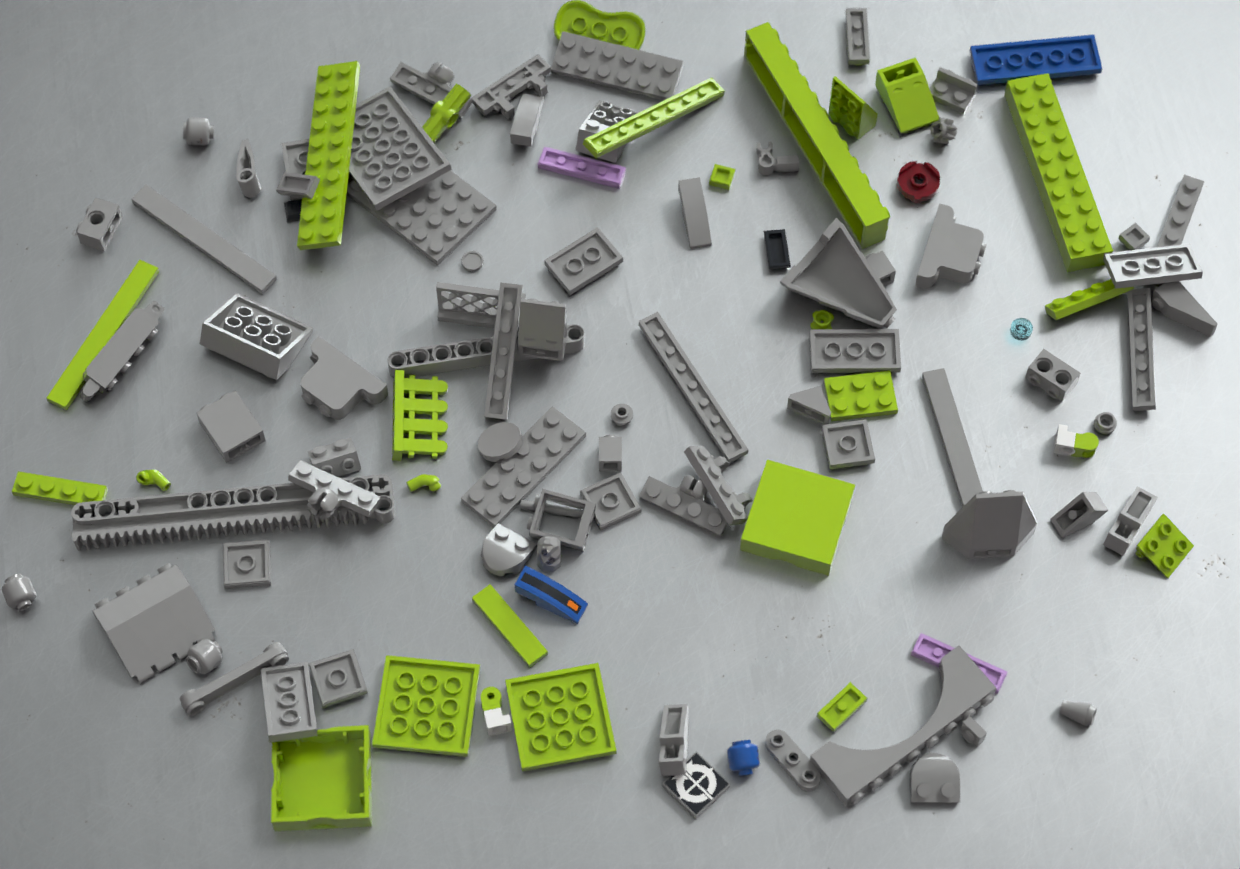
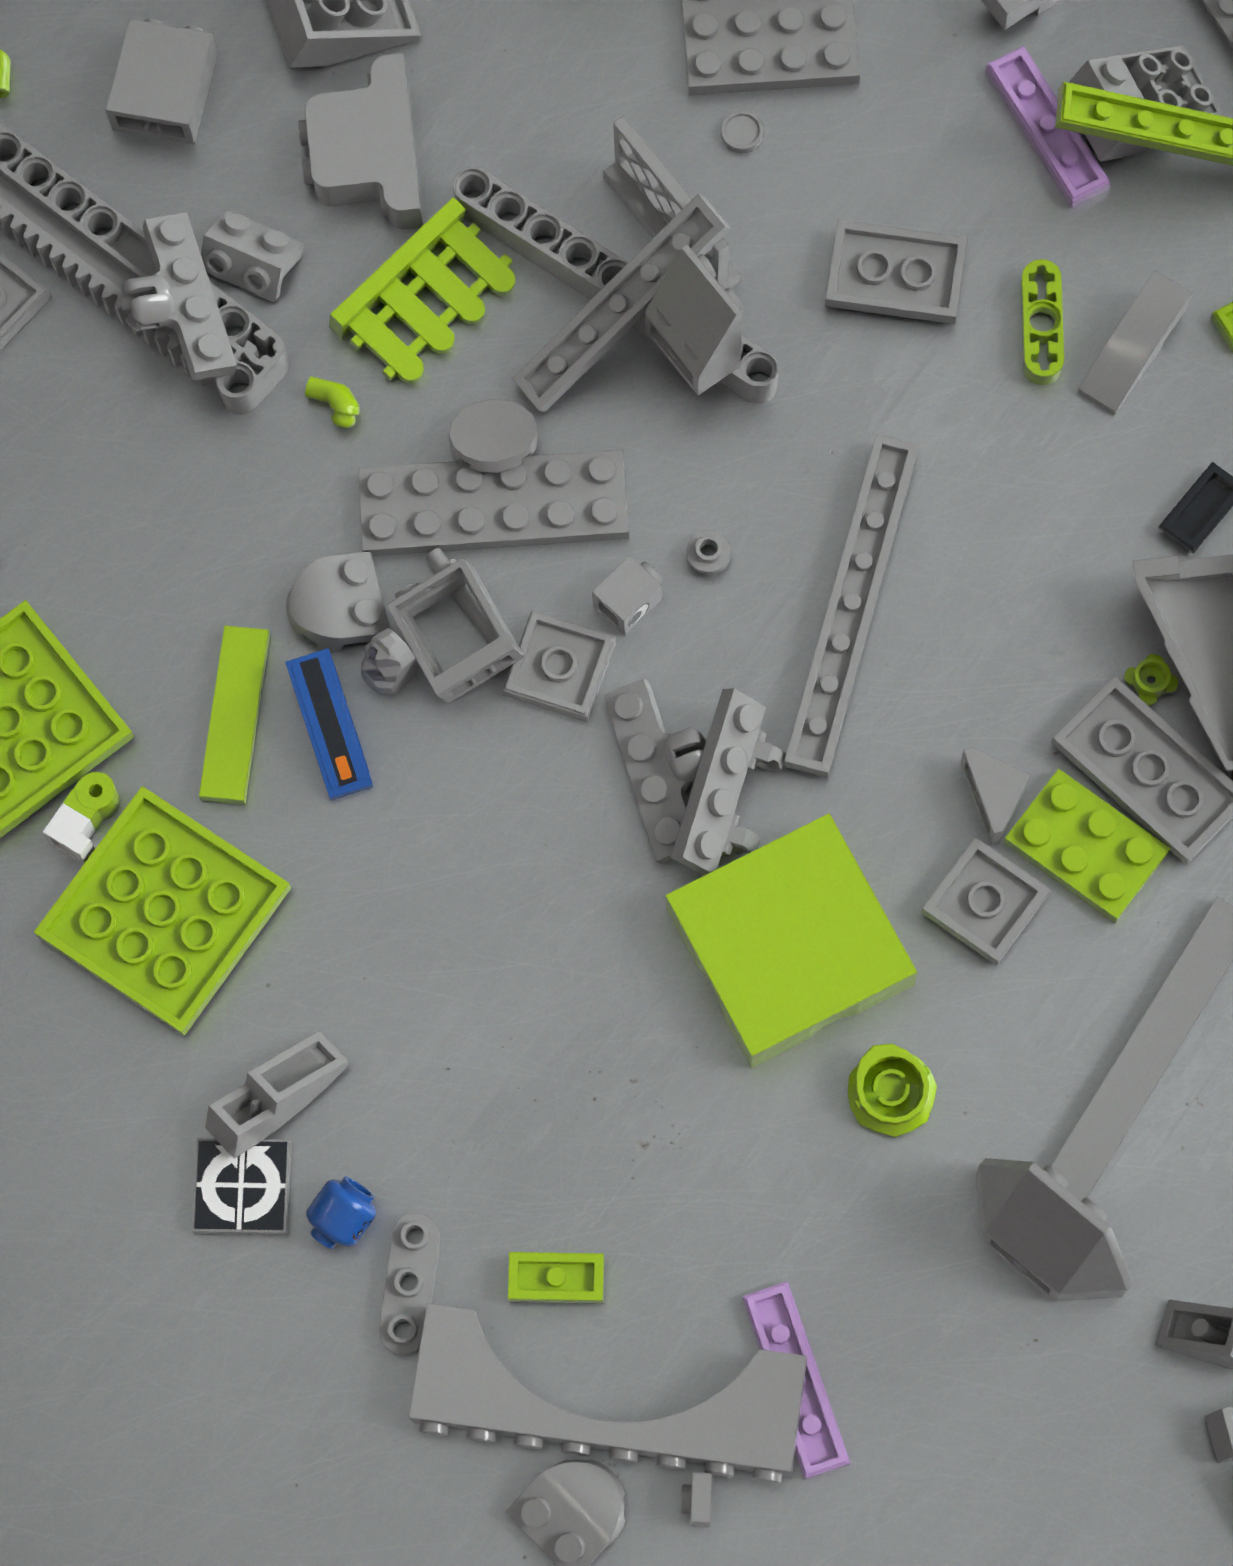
camera: 50 degrees right, 10 degrees up
none -> lime hat [848,1043,937,1137]
none -> lime beam [1020,259,1064,385]

